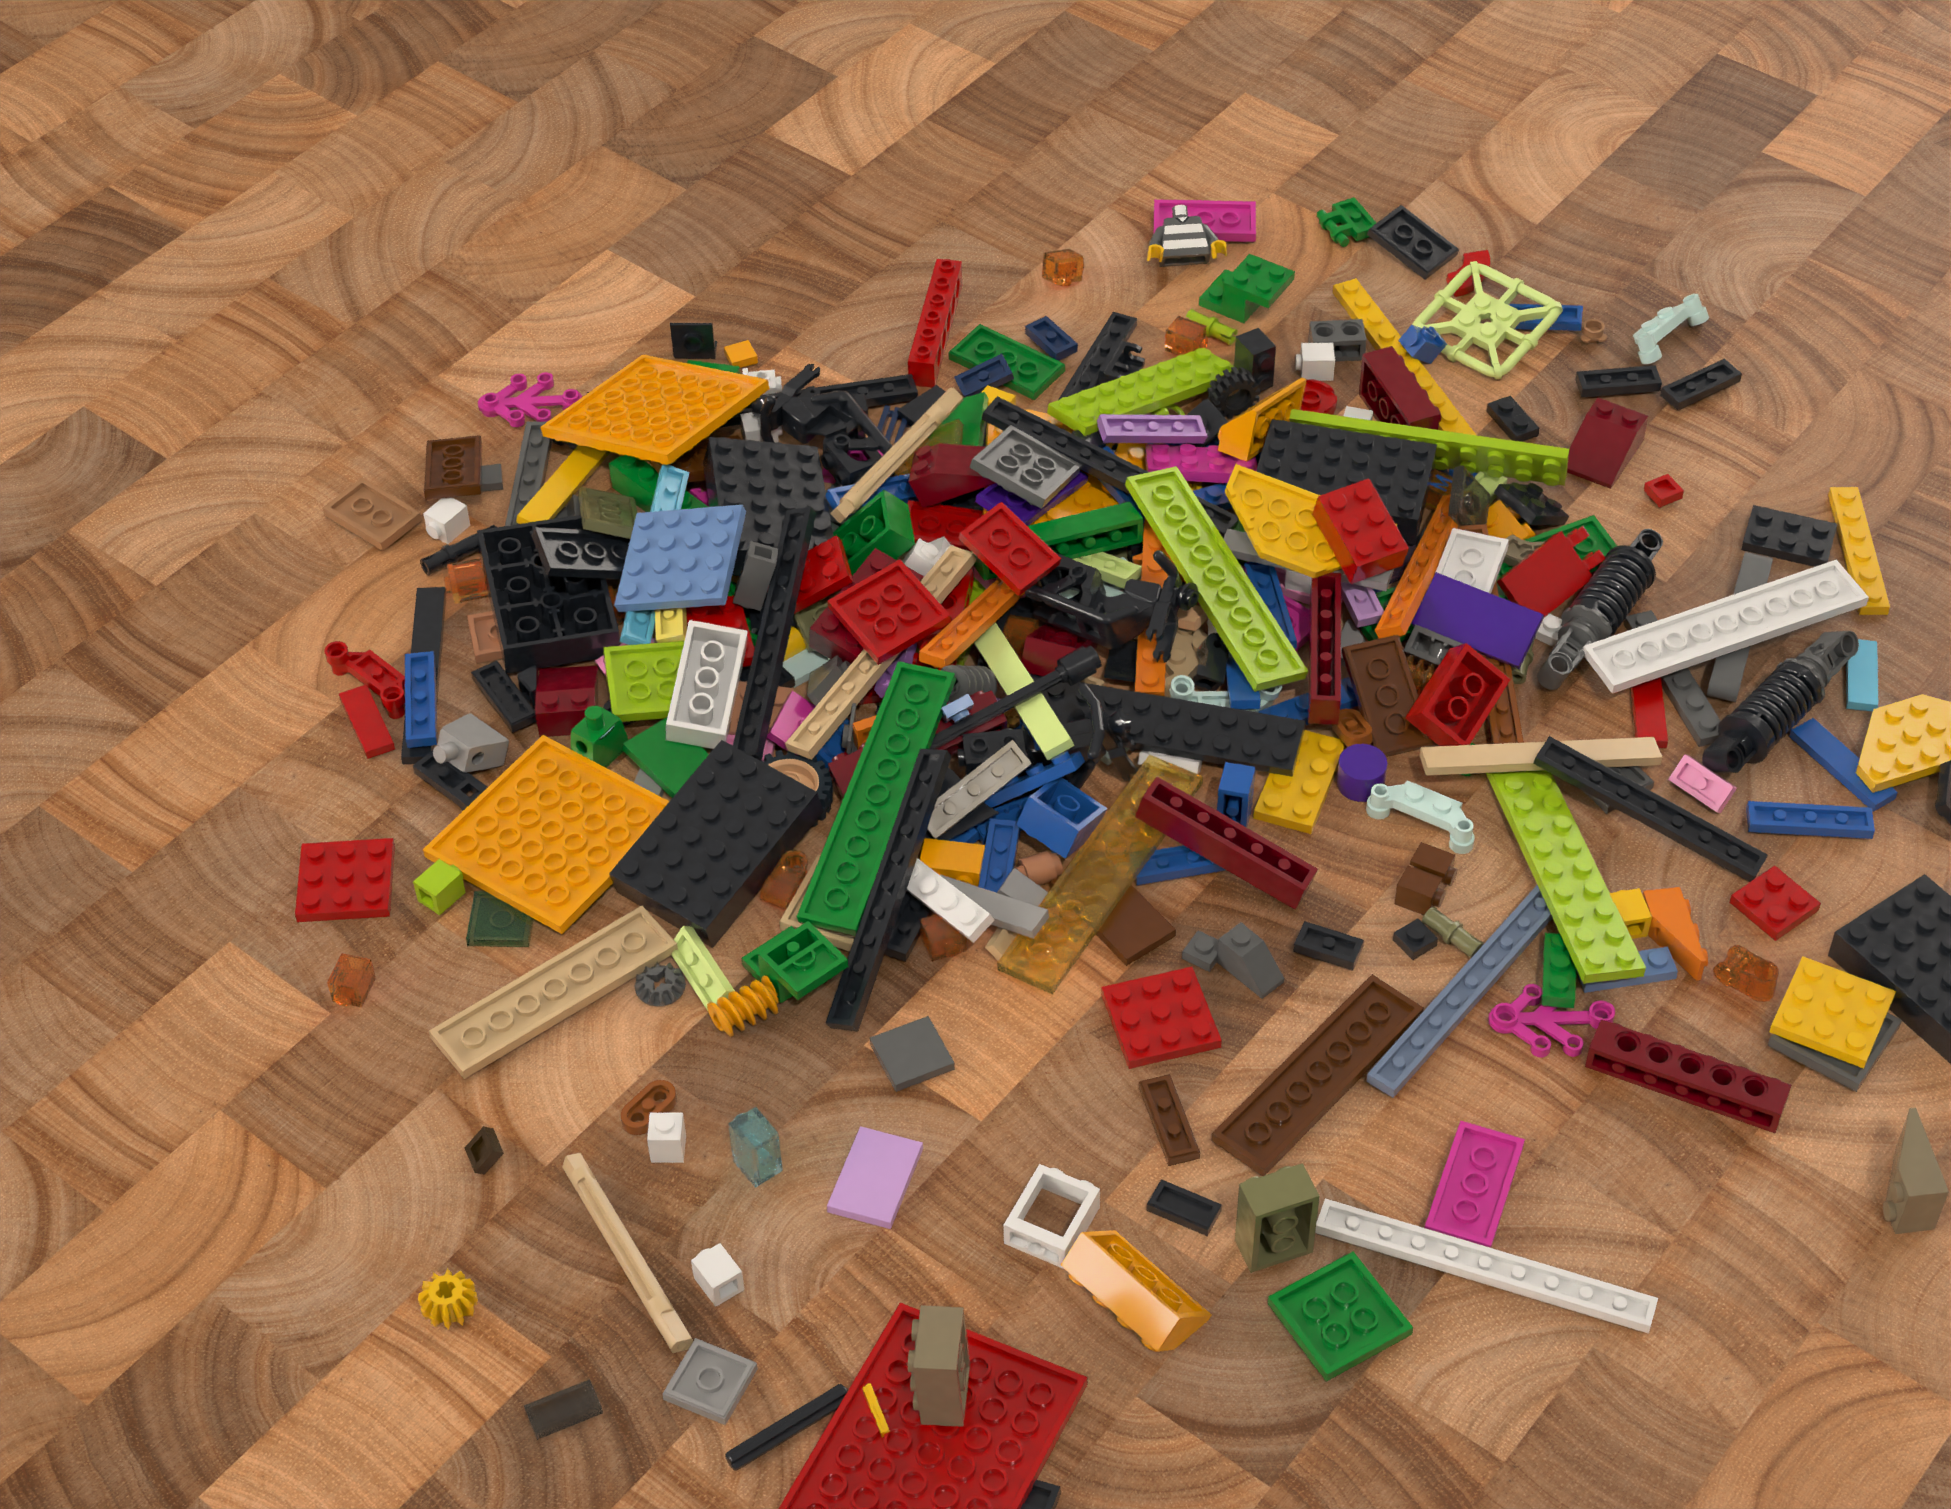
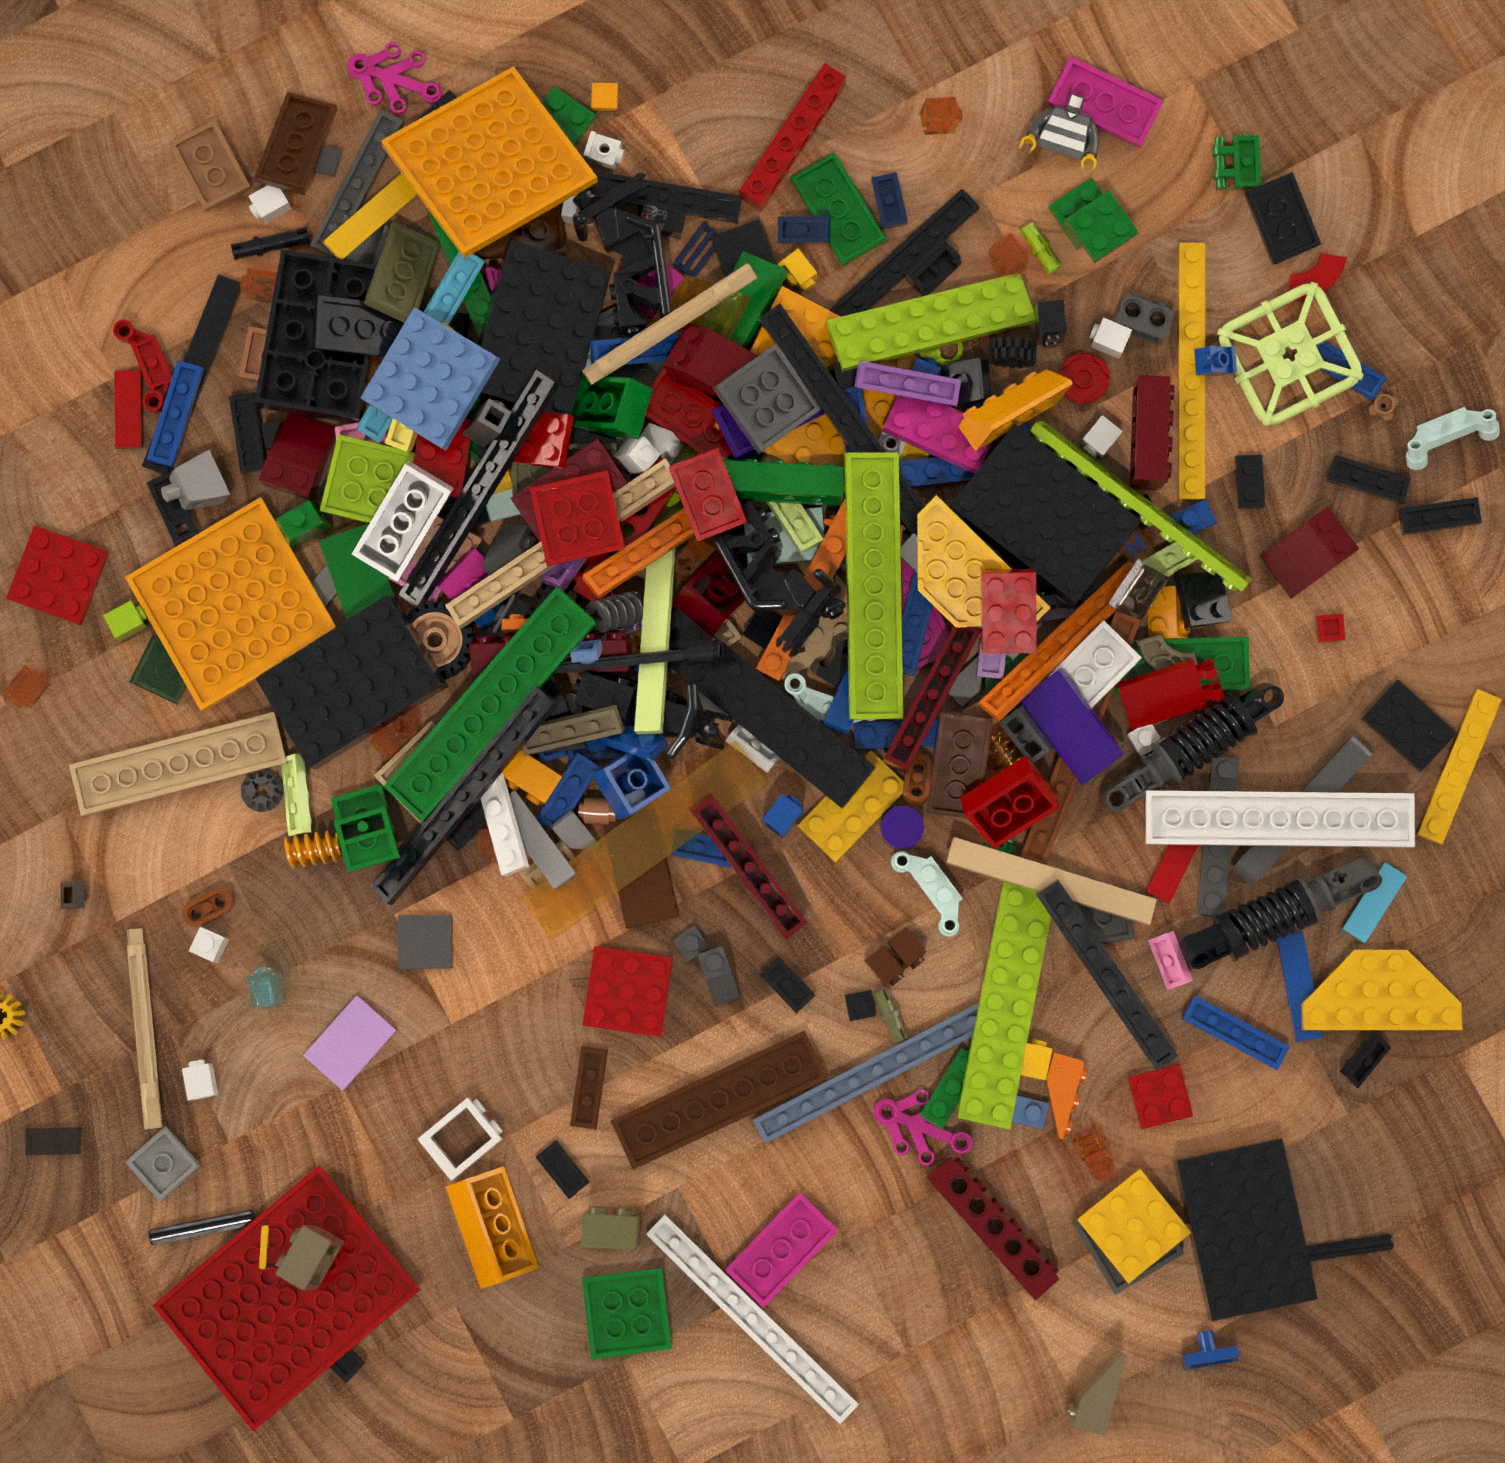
camera: 25 degrees right, 35 degrees up
black piece [670,323,718,359] -> none

